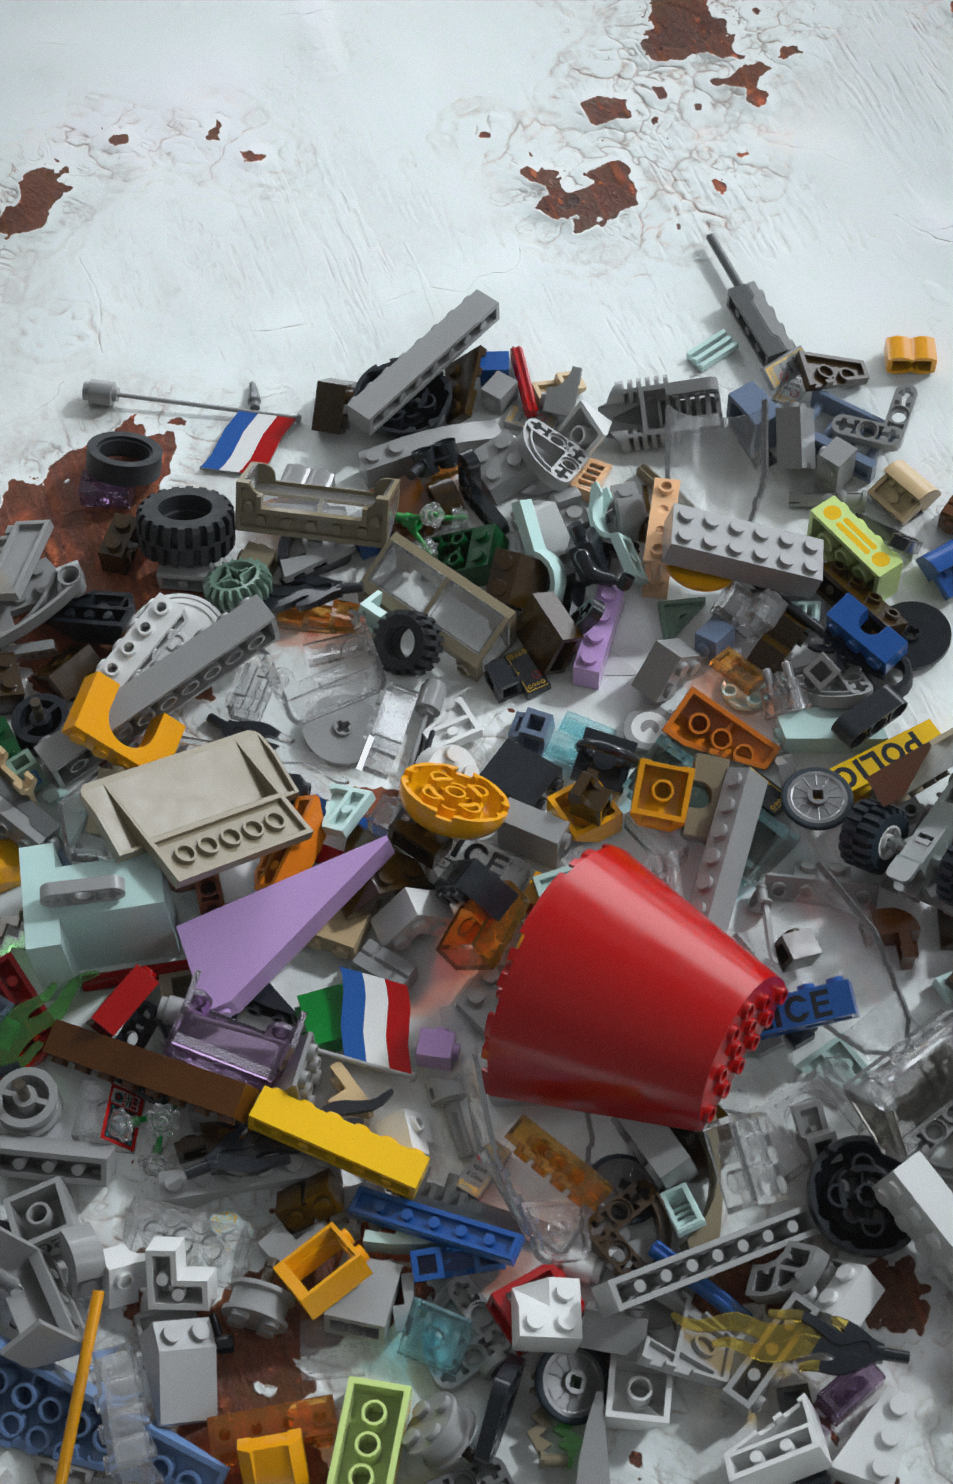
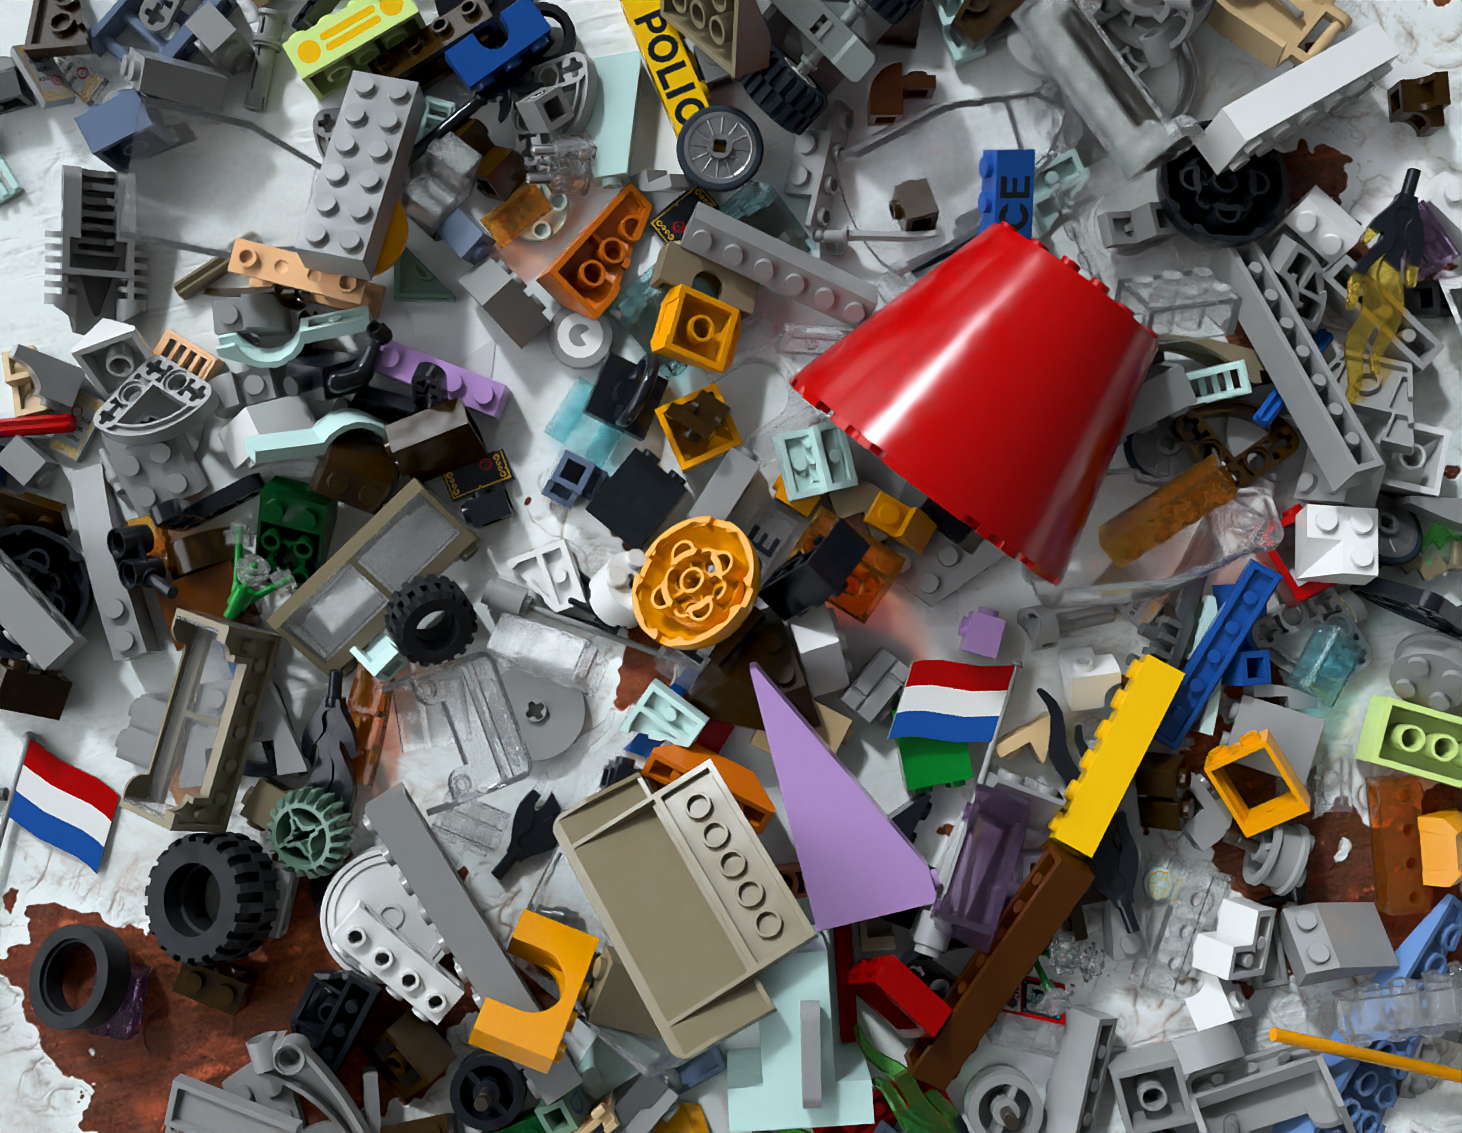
camera: 85 degrees left, 30 degrees up
black beam [831,684,908,749] -> none

